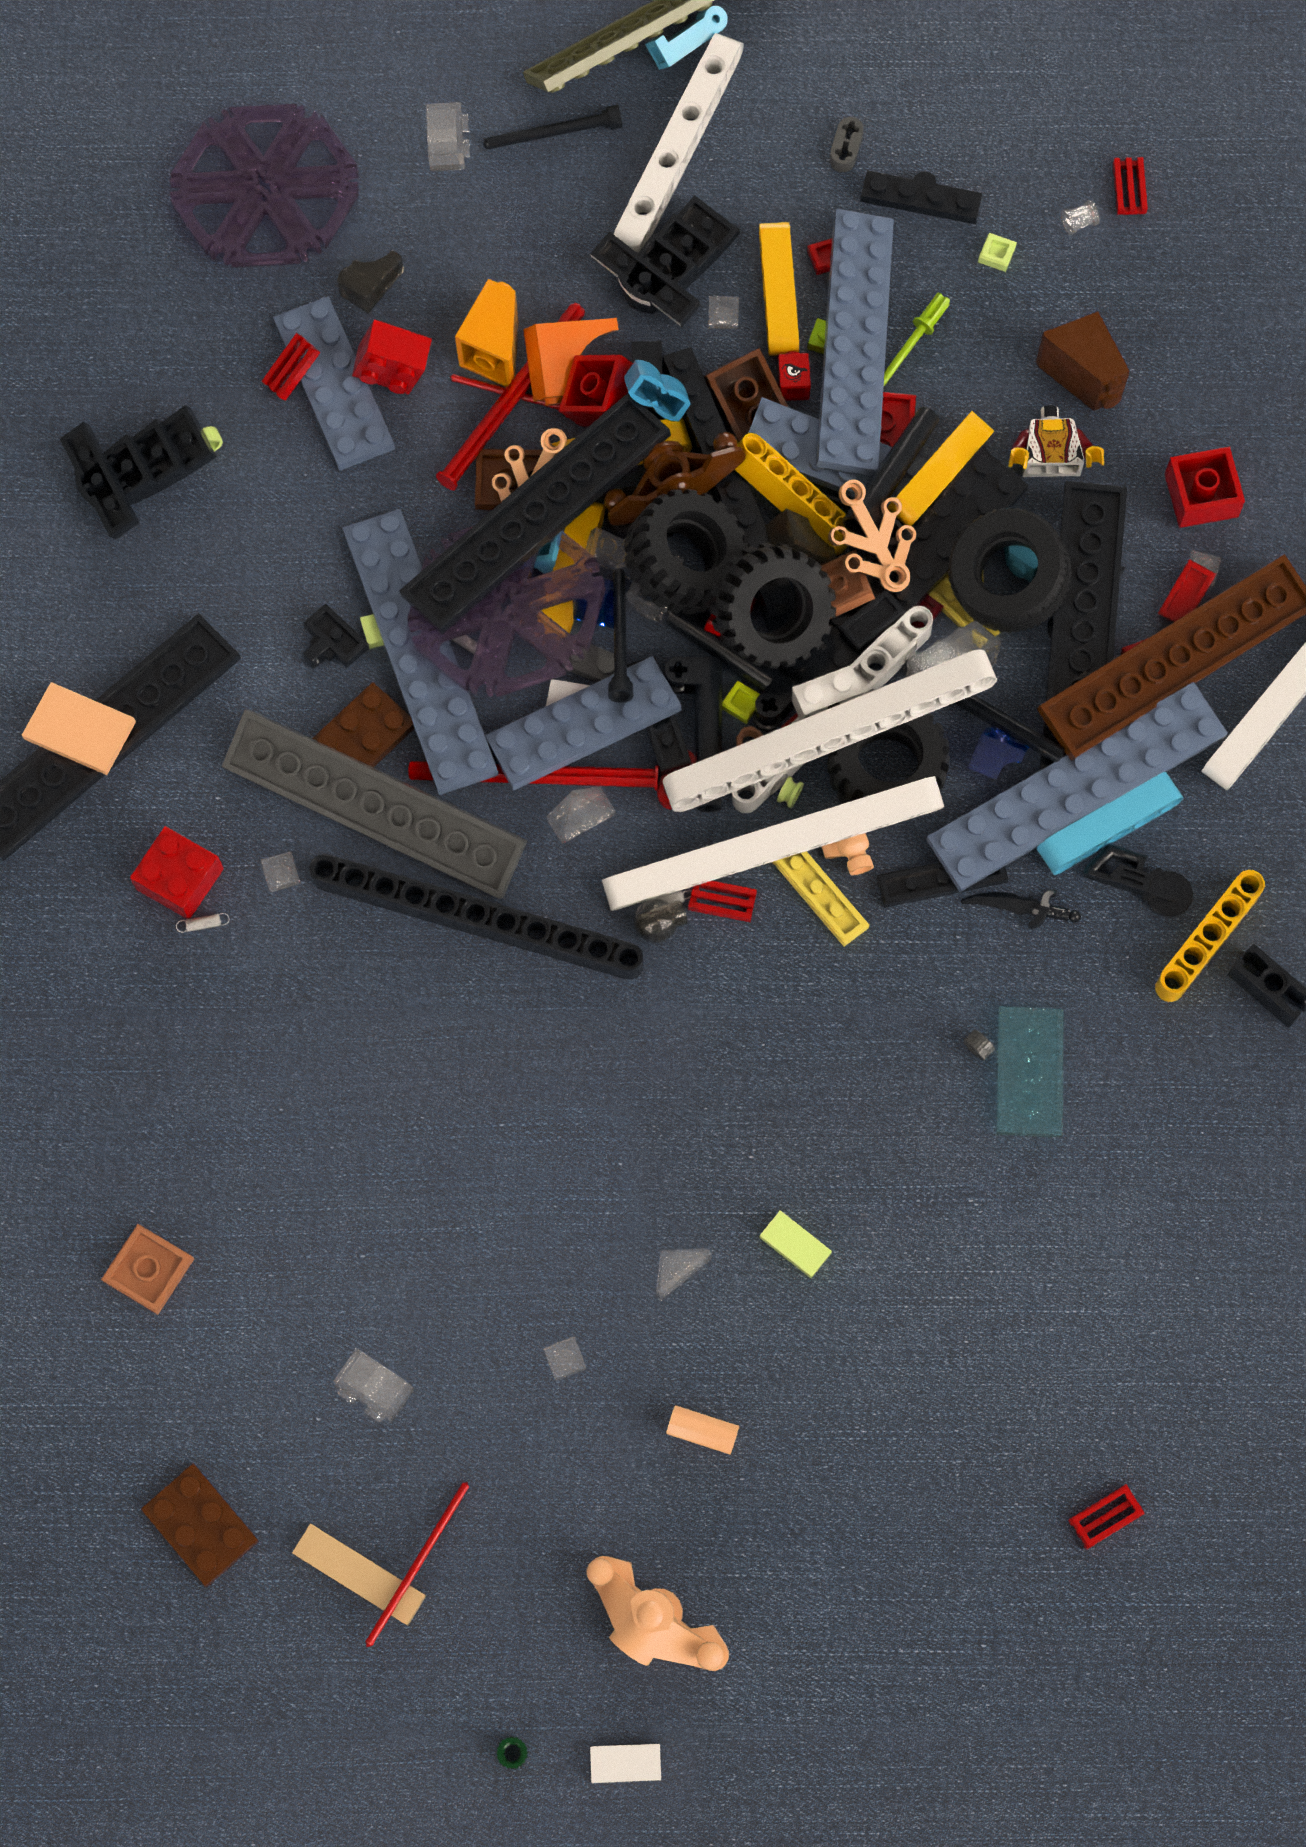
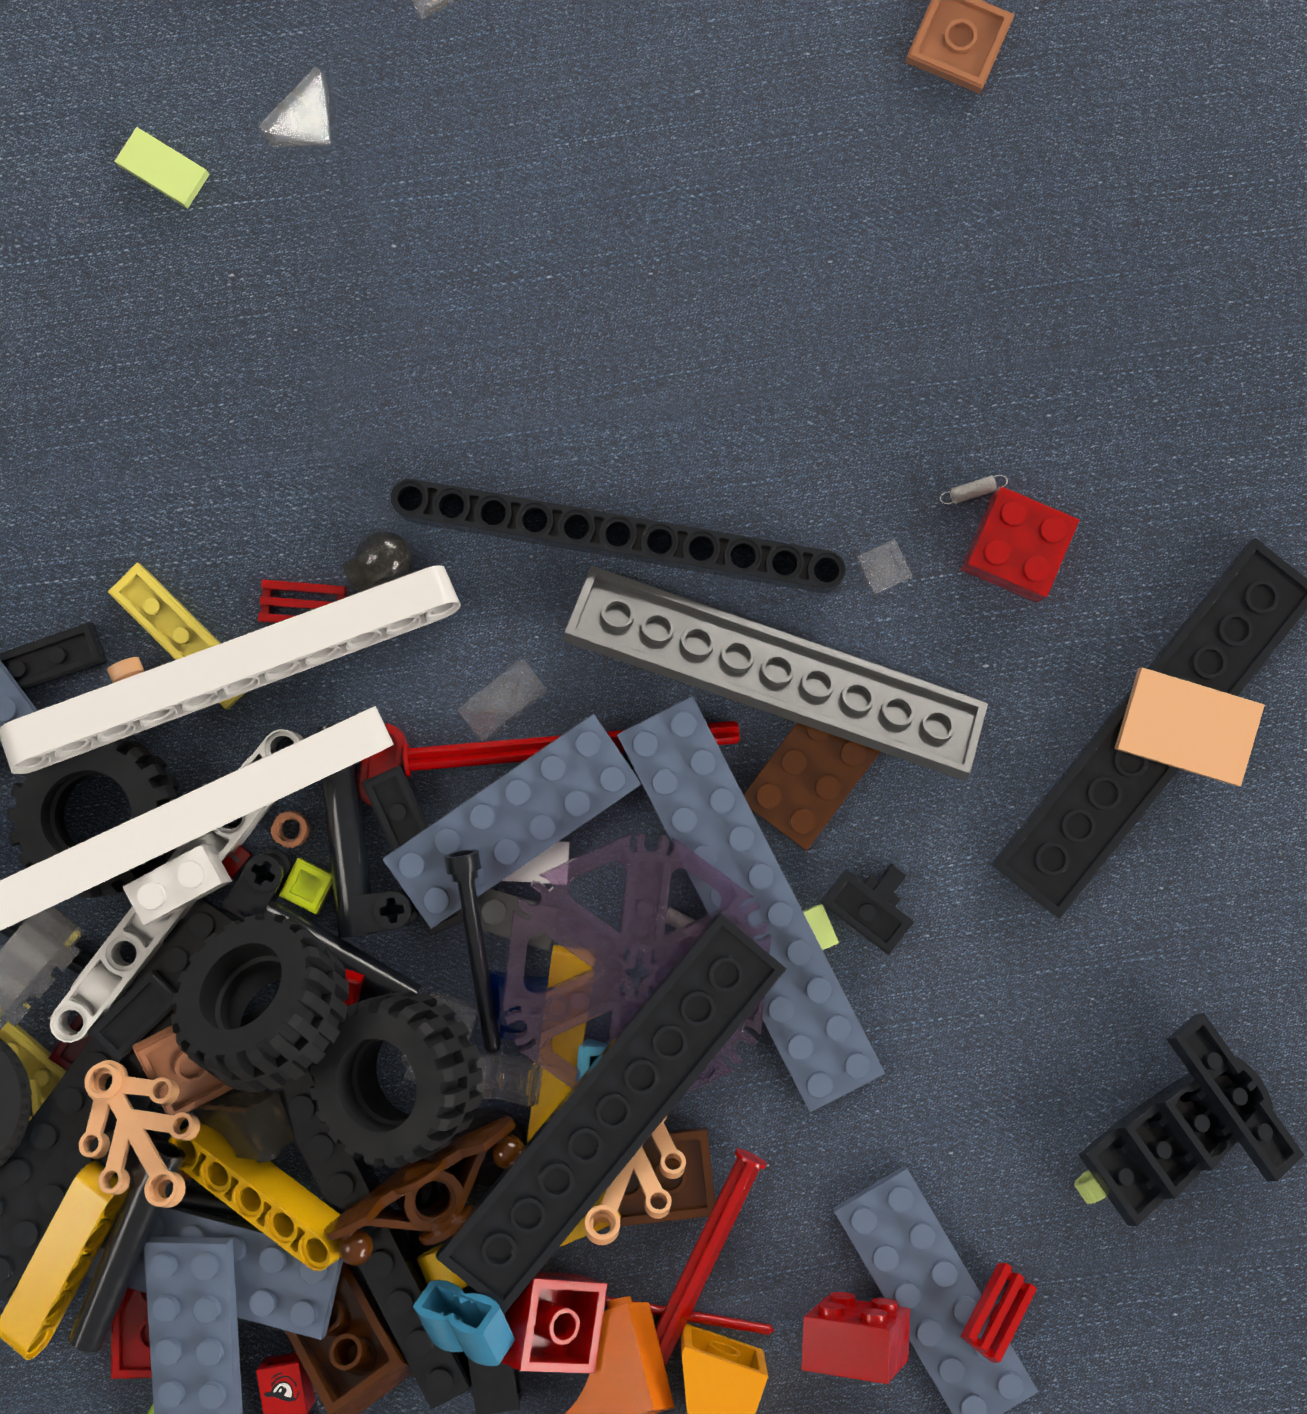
camera: 175 degrees right, 15 degrees up
yellowish green bush [777,776,804,808] -> none

